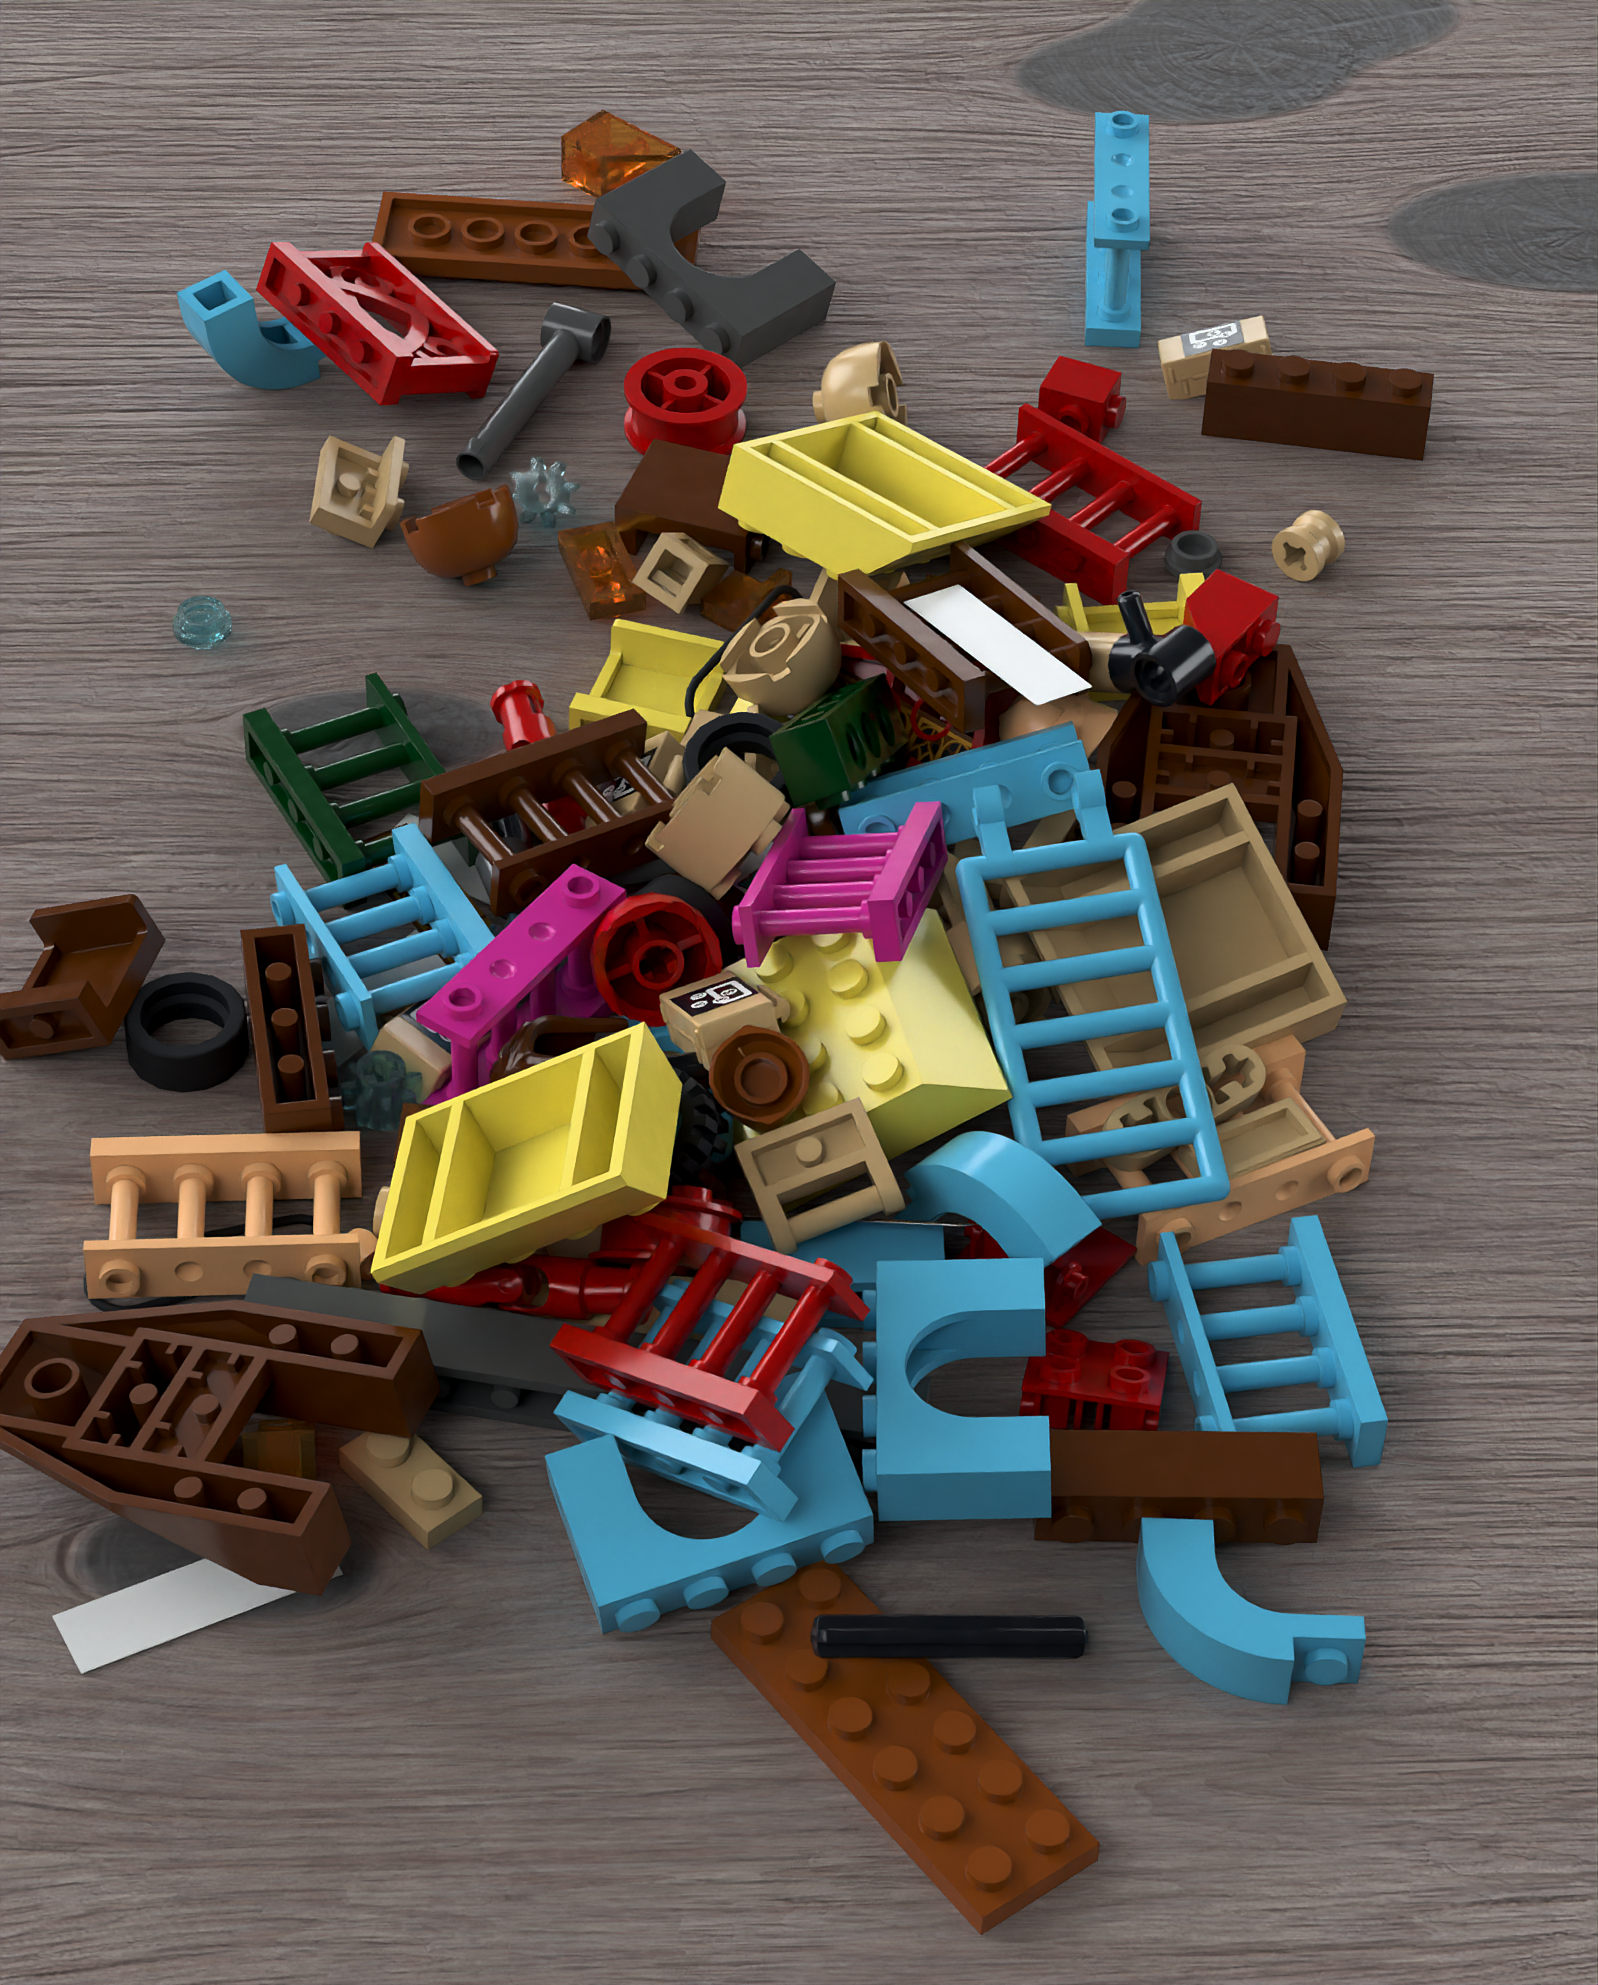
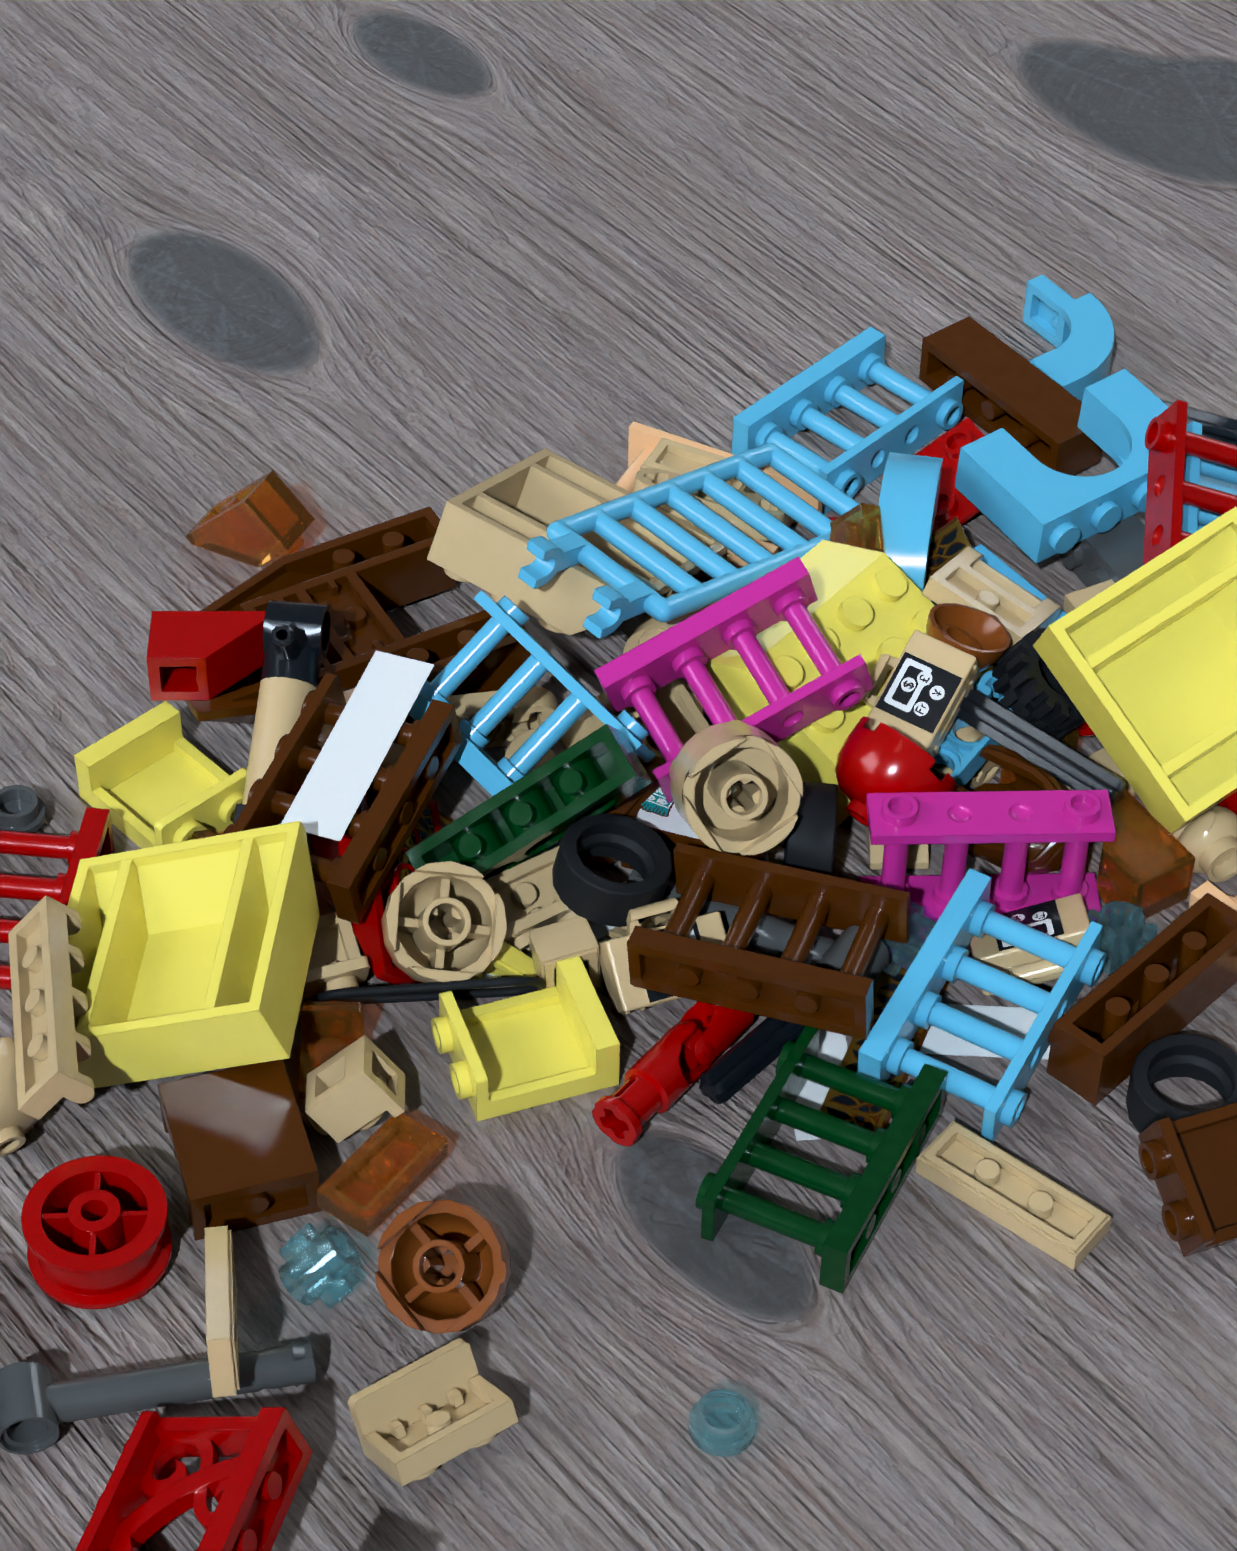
camera: 125 degrees left, 0 degrees up
none -> tan hinge [8,895,95,1120]
none -> clear orange slope [185,471,315,567]
none -> tan tile [204,1225,240,1398]
none -> clear orange plate [830,503,884,552]
none -> tan tile [915,1120,1112,1270]

